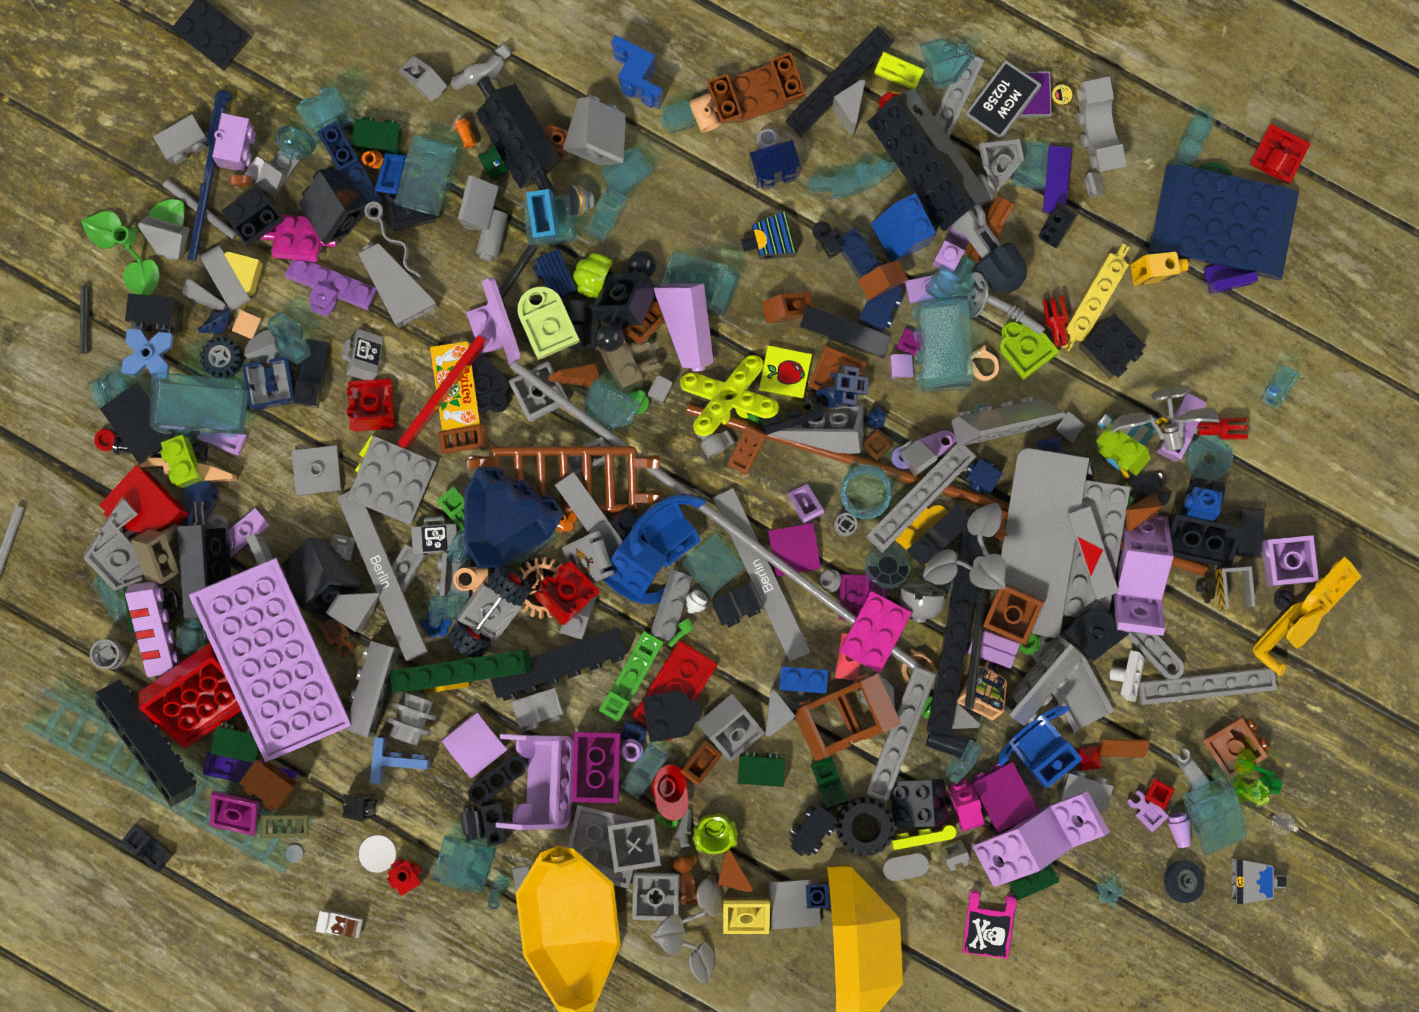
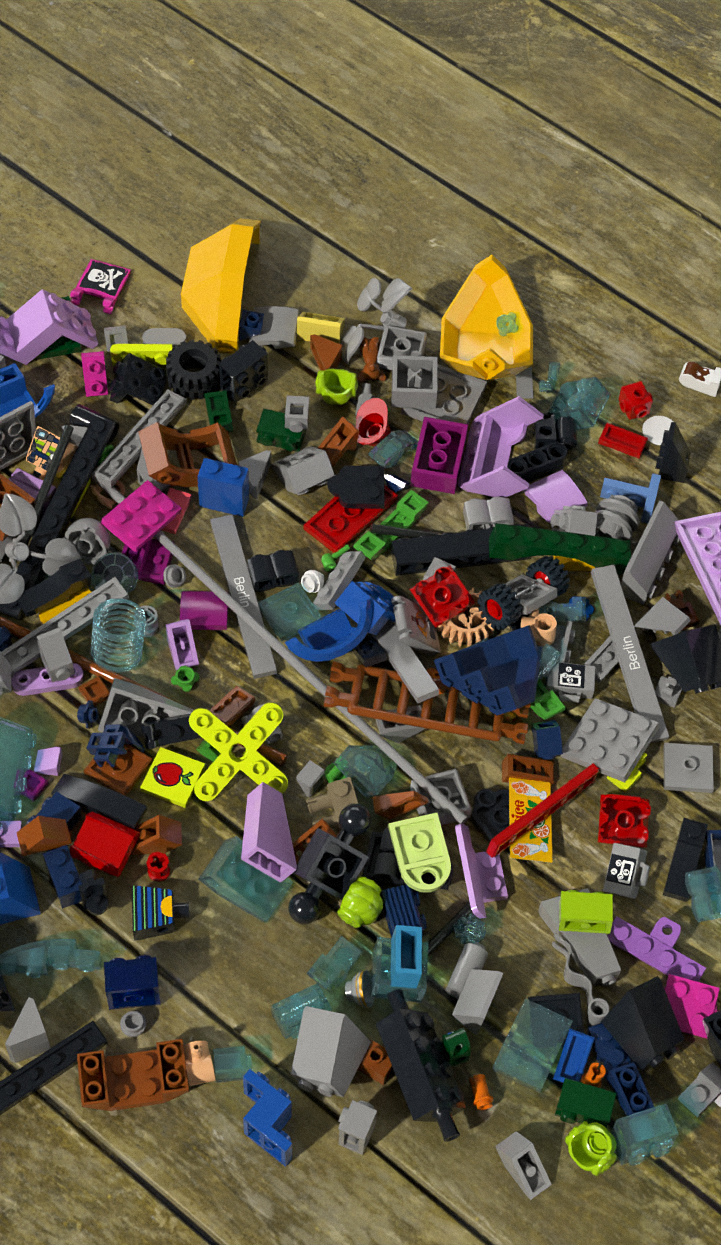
camera: 175 degrees left, 25 degrees down
clear light blue piece [275,126,316,160] -> none
light grey arm [451,43,511,90] -> none
lavender plate [620,739,643,762] -> none
clear light blue tile [945,740,983,784] -> none
magenta brick [971,761,1039,833] -> none
none -> red slope [70,811,140,877]
none -> red bush [146,852,170,882]
none -> bright green plate [171,666,200,692]
none -> light grey brick [285,396,309,432]
none -> light grey brick [338,1100,377,1155]
none -> pearl dark grey bar [370,524,438,538]
none -> clear light blue gear [454,913,486,945]
none -> clear light blue plate [496,312,519,337]
none -> dark blue brick [531,720,563,759]
none -> light grey brick [551,505,598,536]
none -> lime brick [559,890,613,934]
none -> lime hair [565,1121,617,1176]
none -> red tile [598,423,648,459]

